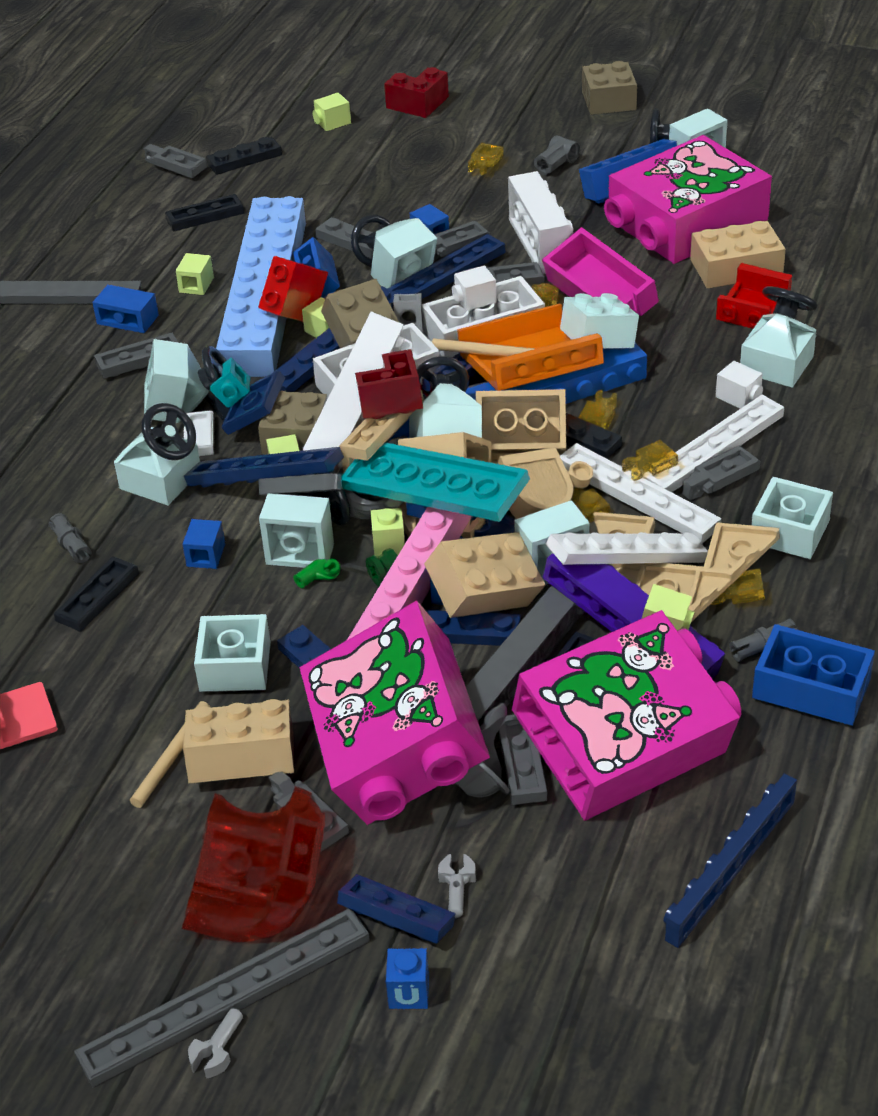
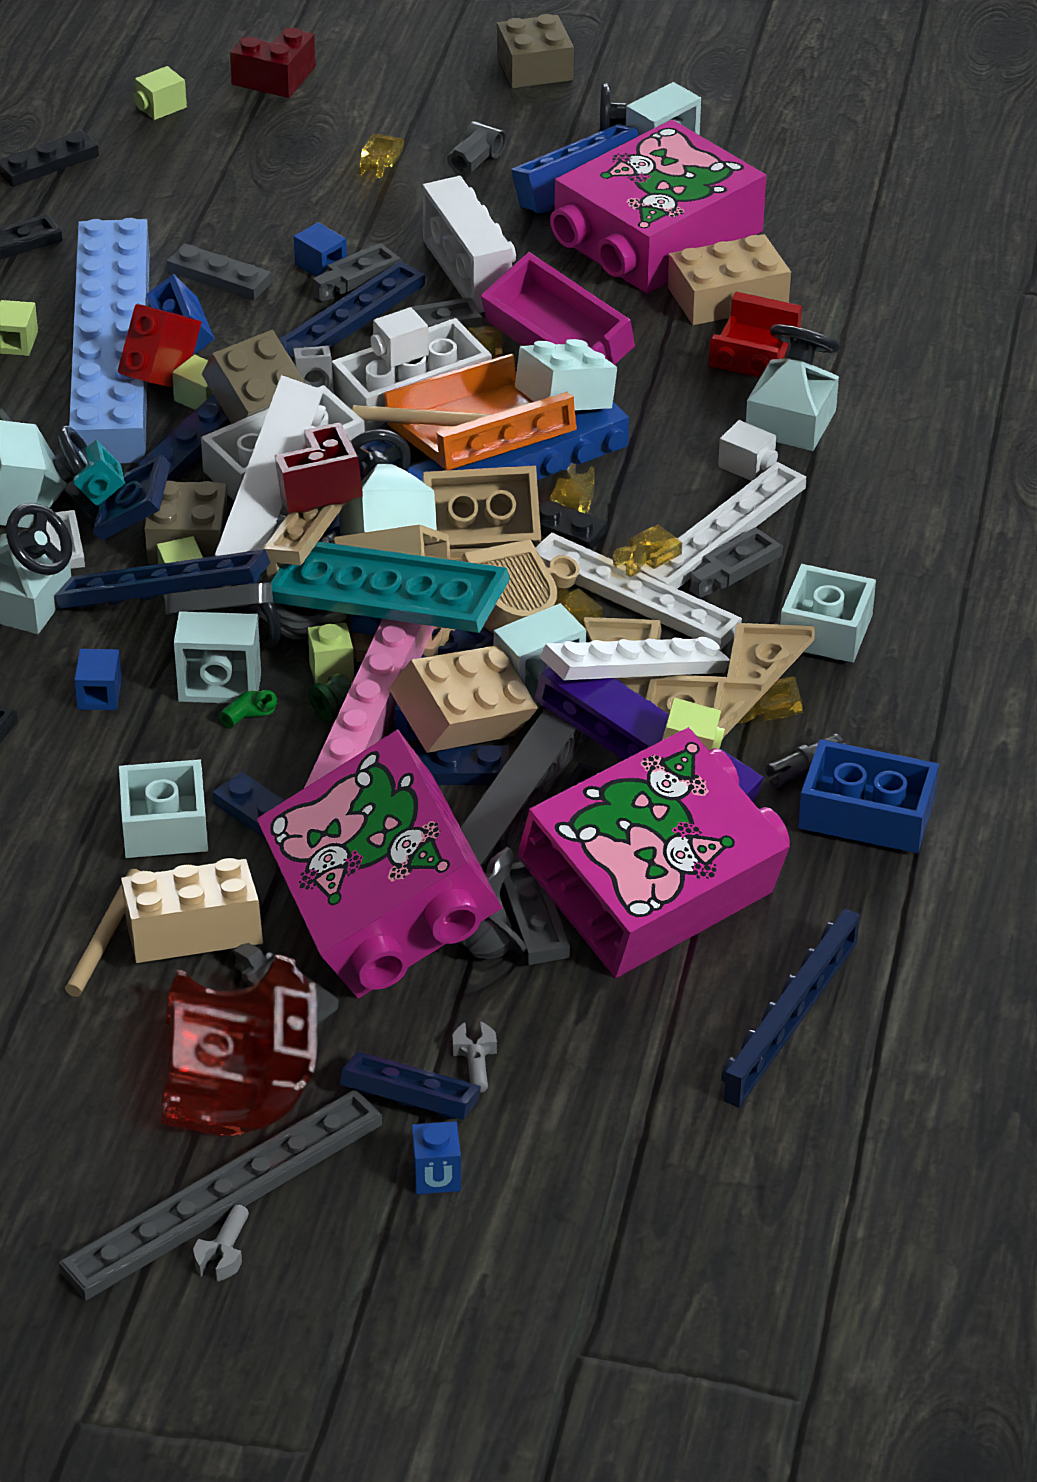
camera: 10 degrees left, 0 degrees up
light aqua piece [351,215,437,288] -> none

